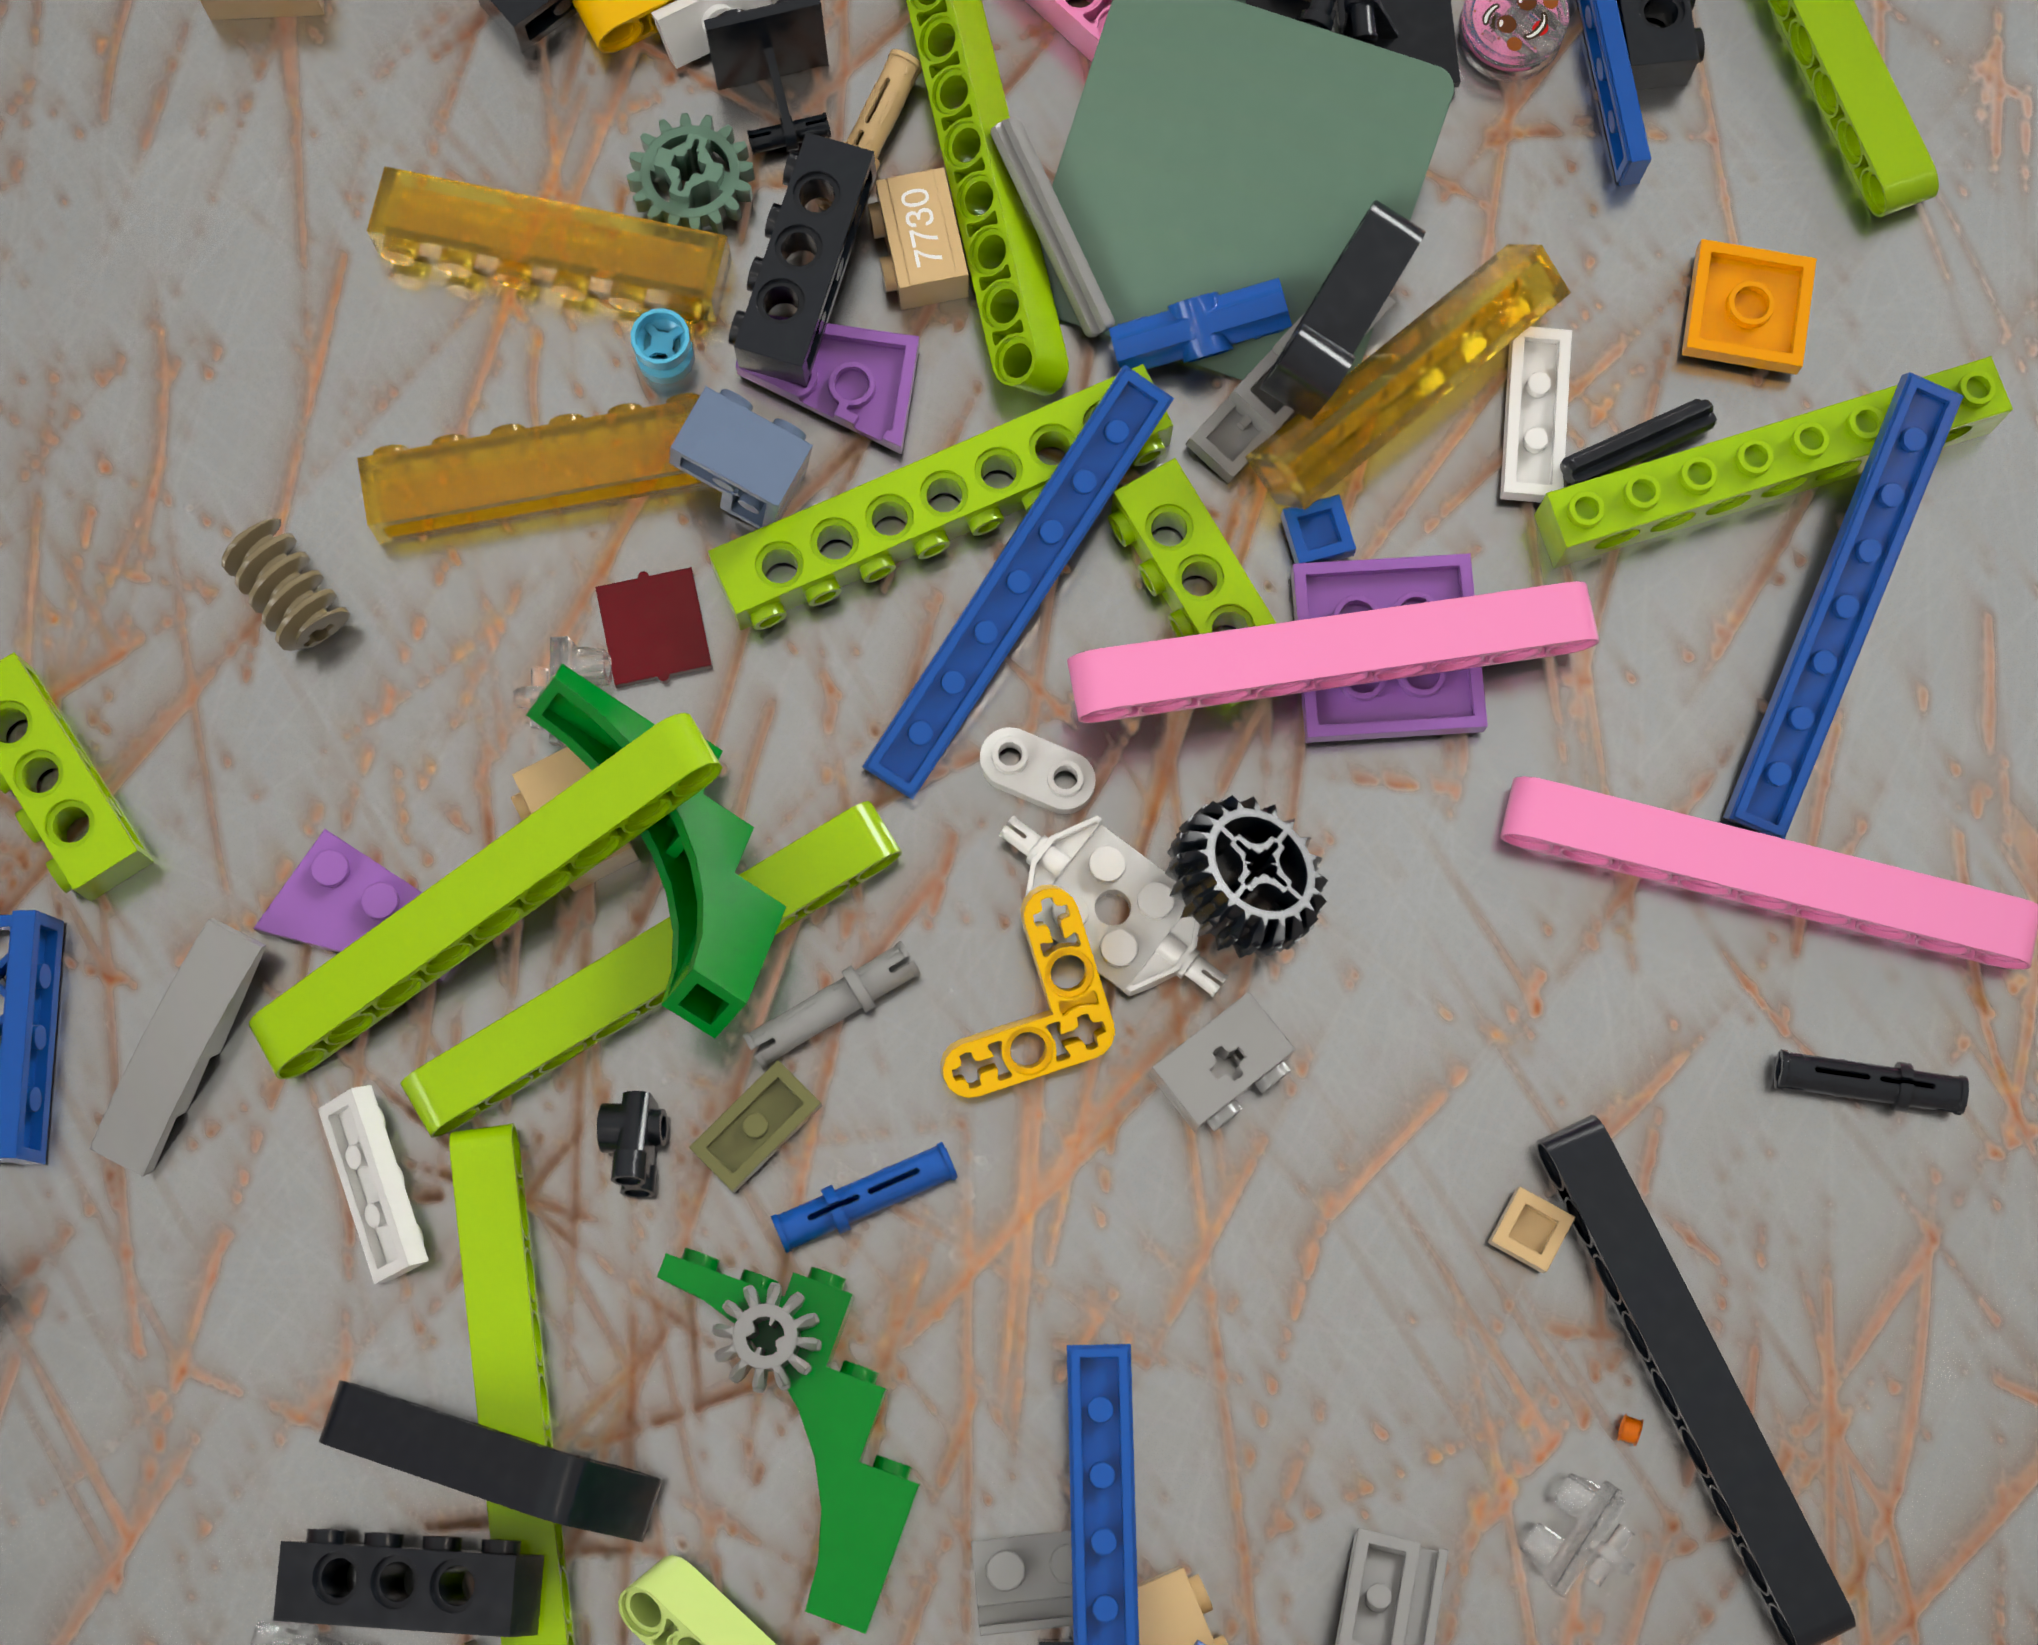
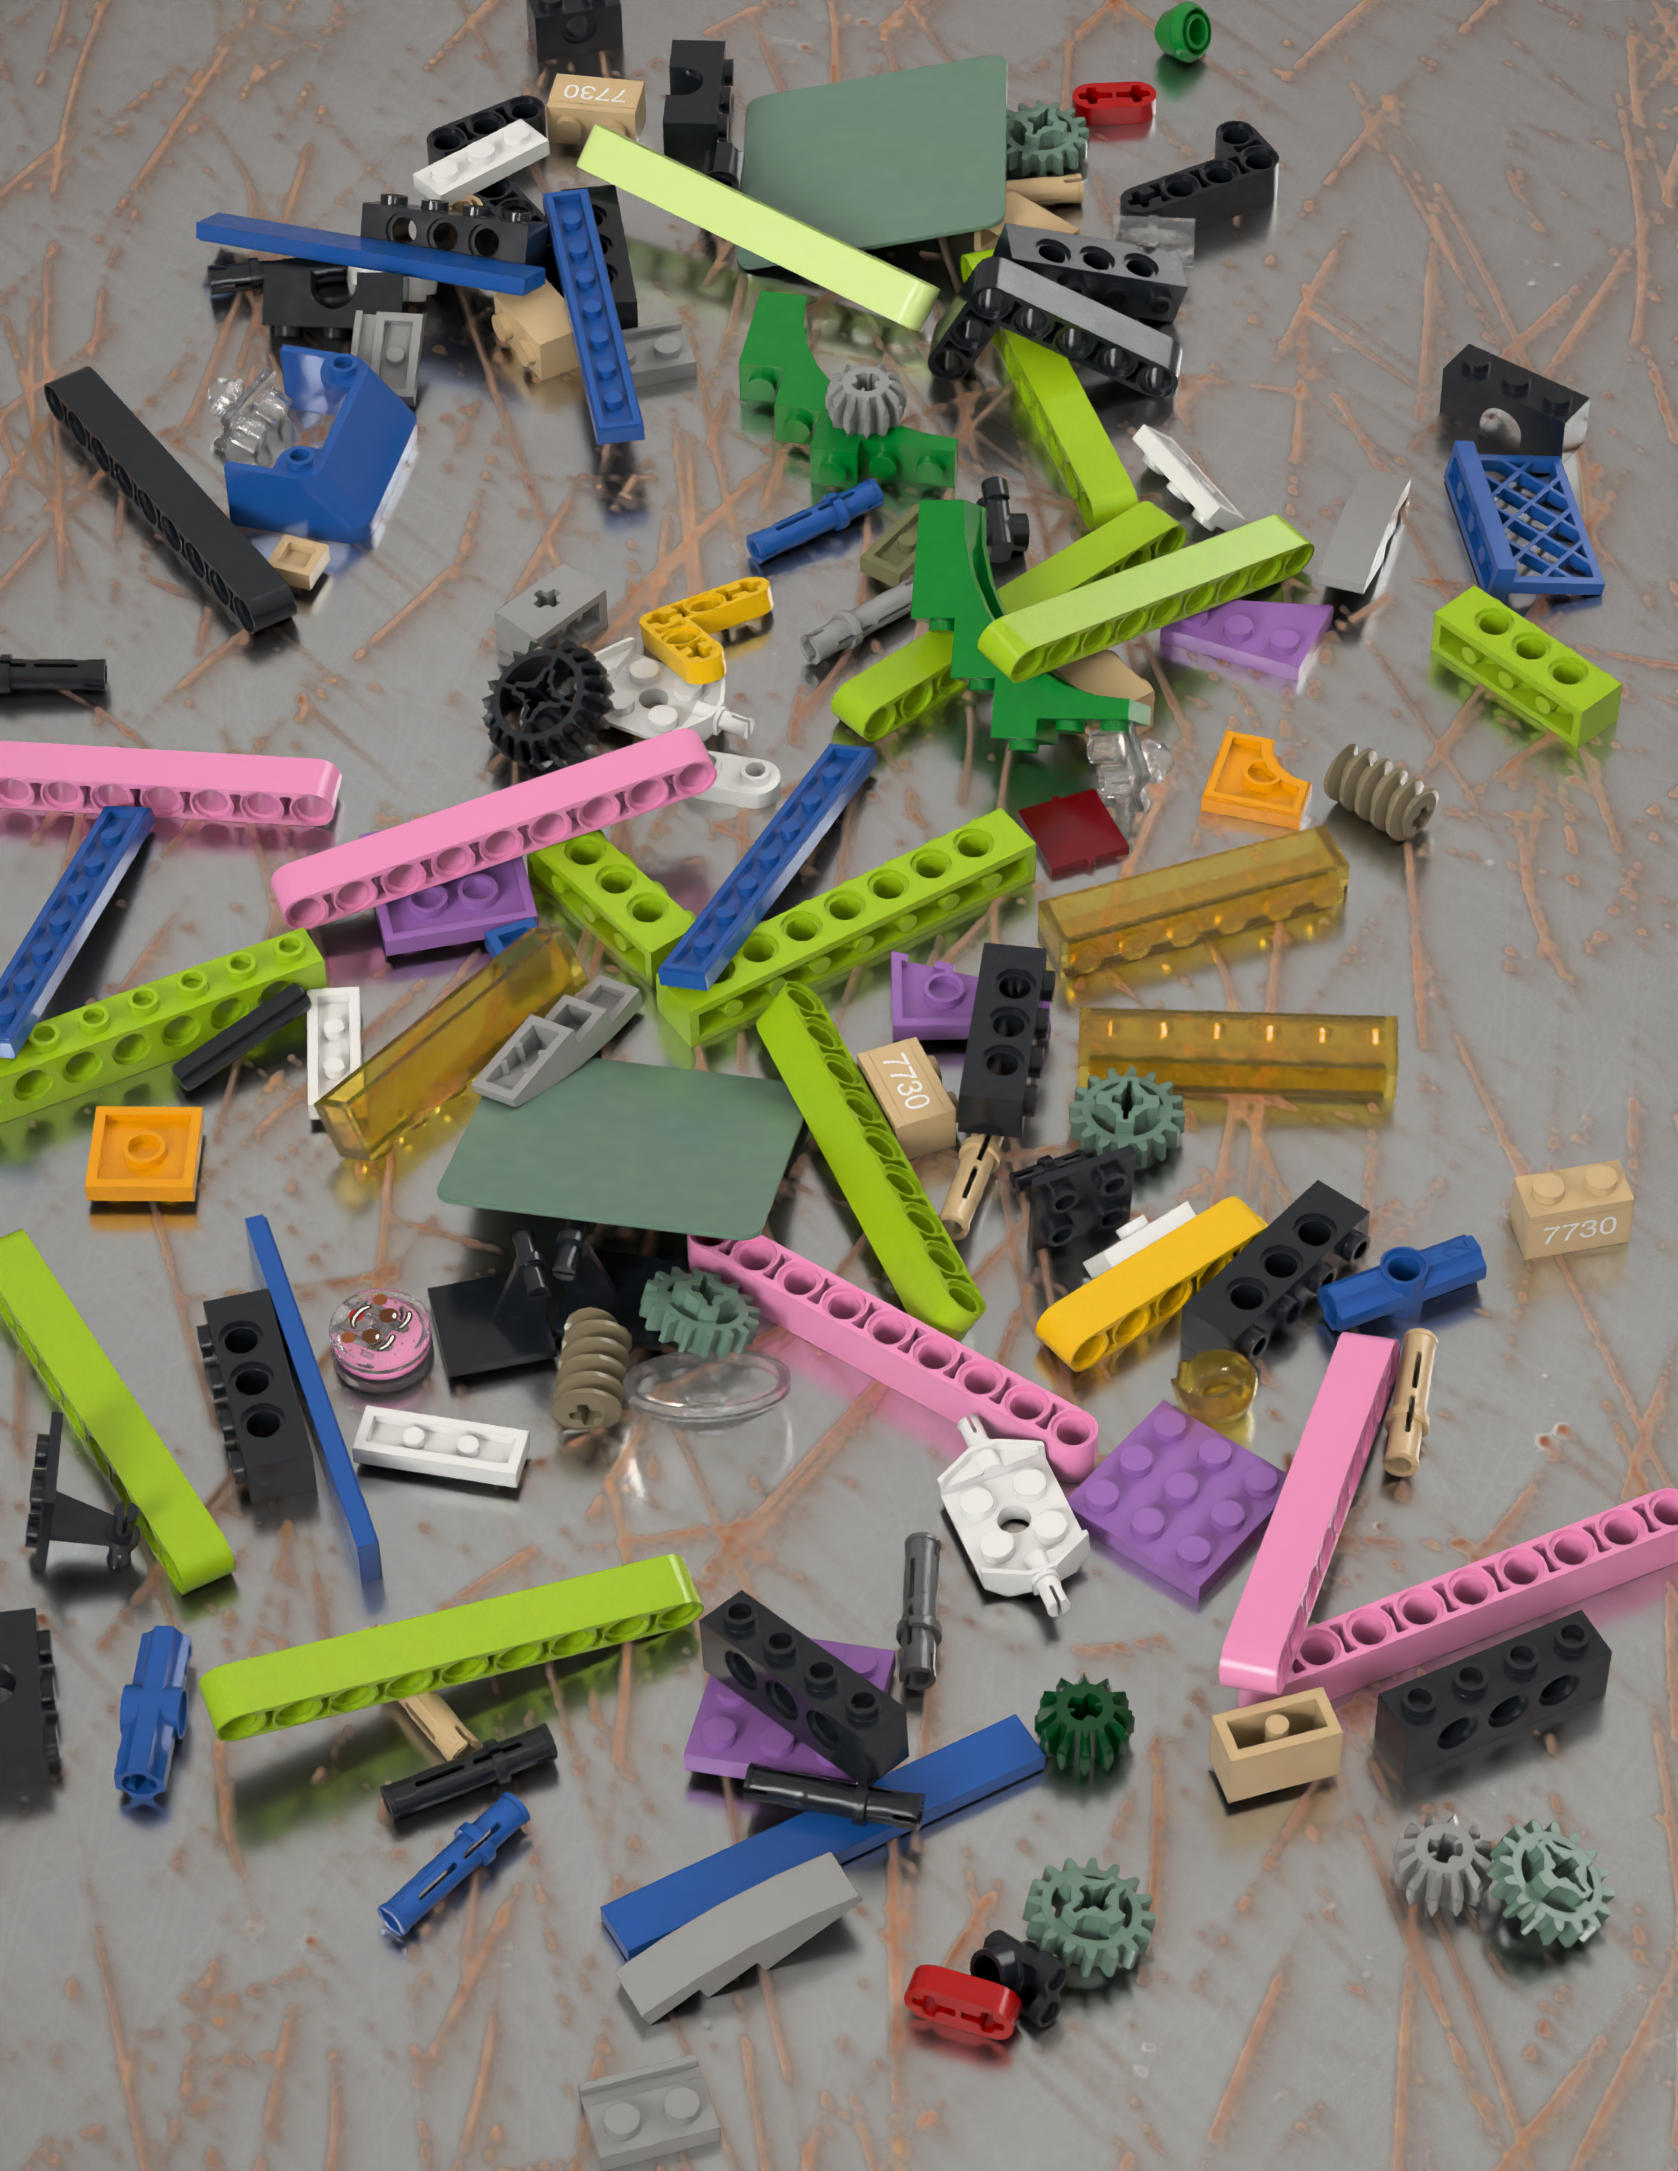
camera: 175 degrees right, 30 degrees down
medium azure wheel [631,308,695,385] -> none
sand blue brick [669,386,813,529] -> none
light grey axle [990,117,1115,337] -> none
blue piece [1109,278,1292,370] -> none
black beam [1260,200,1426,421] -> none
orange piece [1617,1414,1643,1446] -> none
none -> blue windscreen [224,344,418,544]
none -> light orange tile [1201,730,1312,830]

